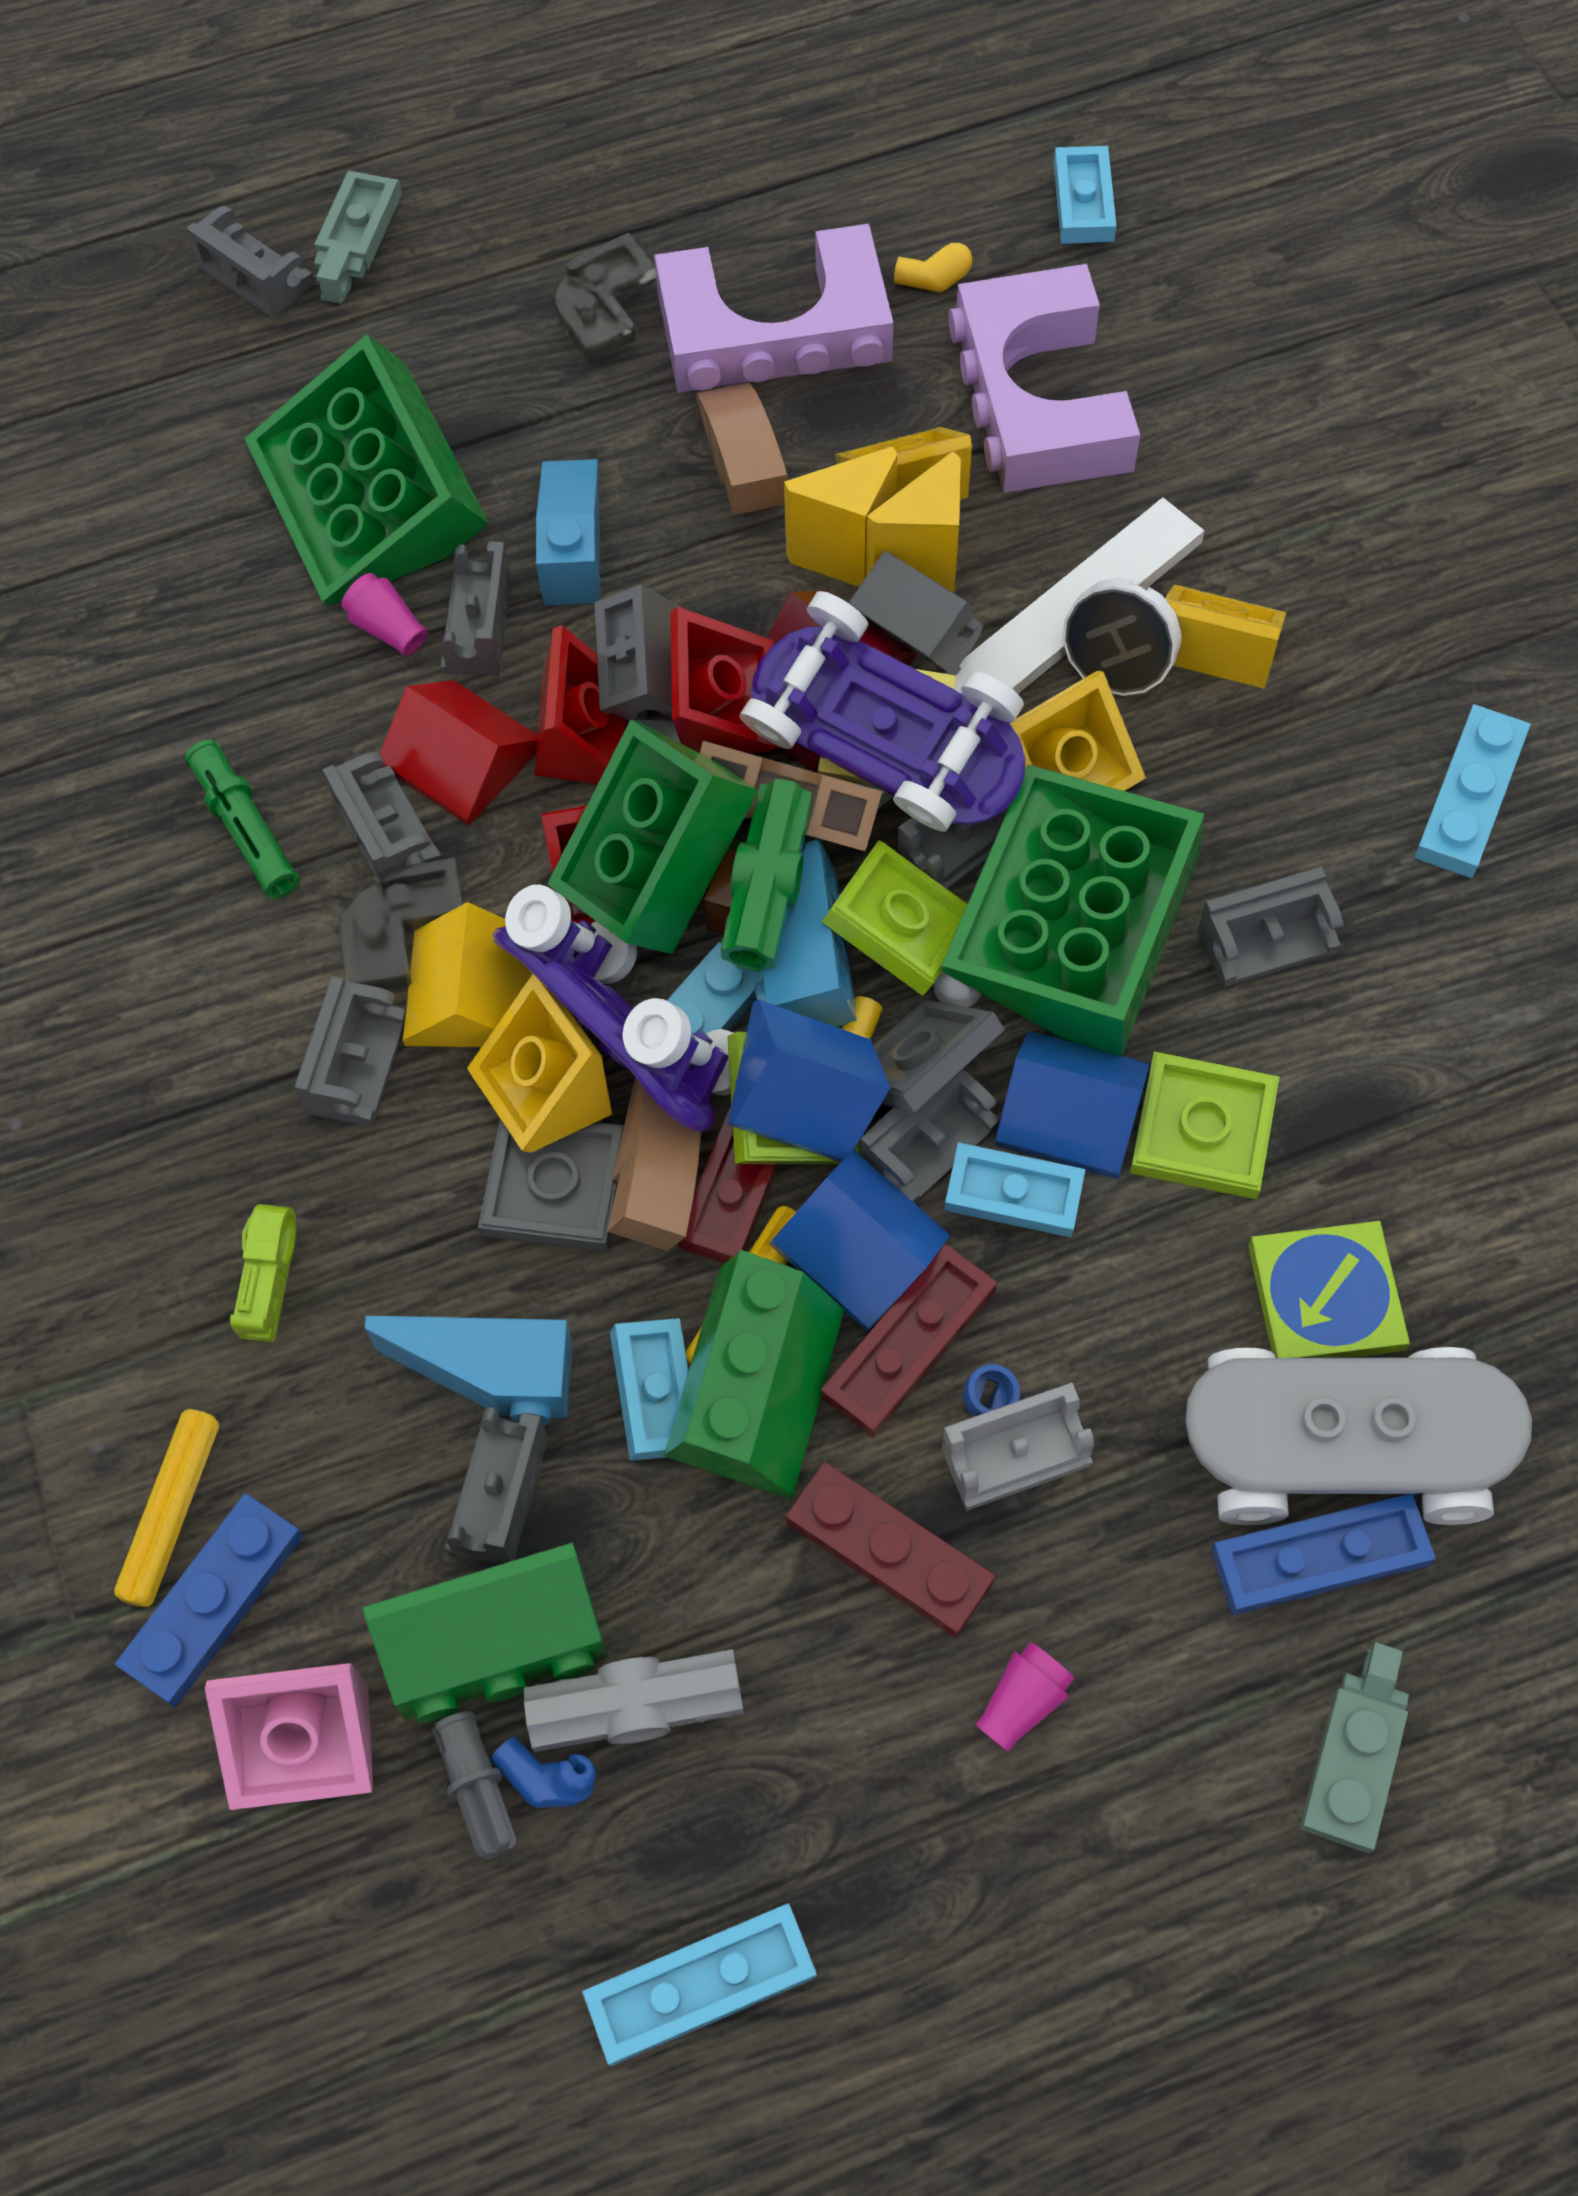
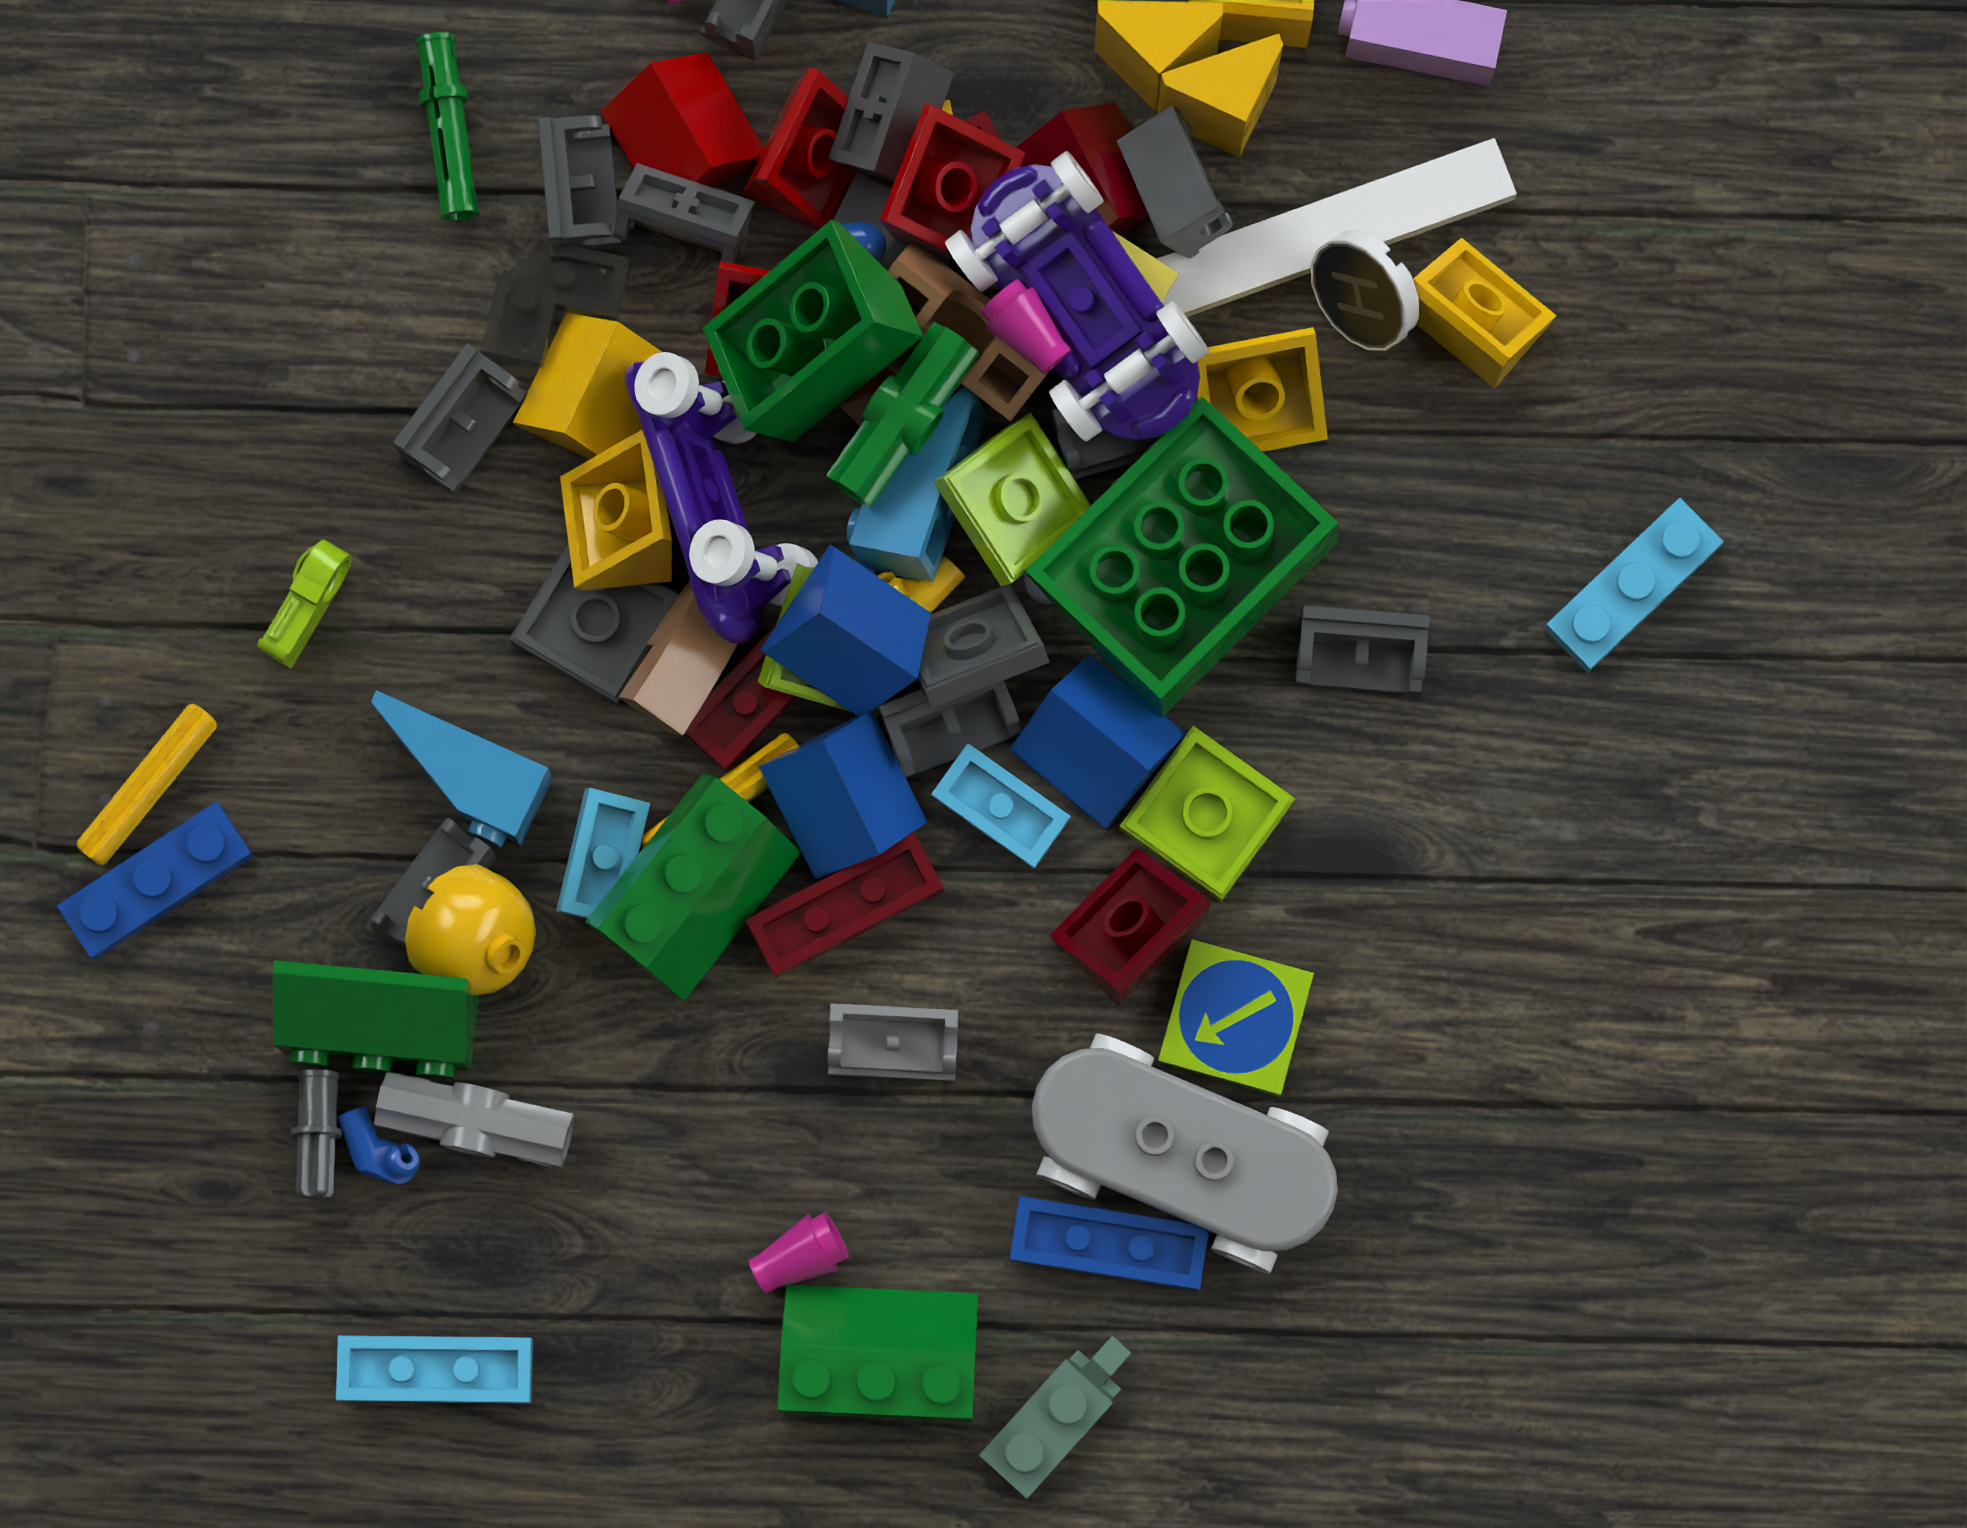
camera: 20 degrees right, 15 degrees up
bright pink slope [205,1663,373,1810] -> none
medium azure plate [667,942,763,1035] -> none
dark red plate [786,1462,996,1639] -> none
blue hinge [963,1364,1020,1417] -> none
none -> yellow cylinder [405,864,536,996]
none -> dark grey hinge [613,163,755,264]
none -> green slope [778,1285,978,1423]
none -> dark pink cone [980,279,1071,375]
none -> dark red slope [1049,848,1211,1006]

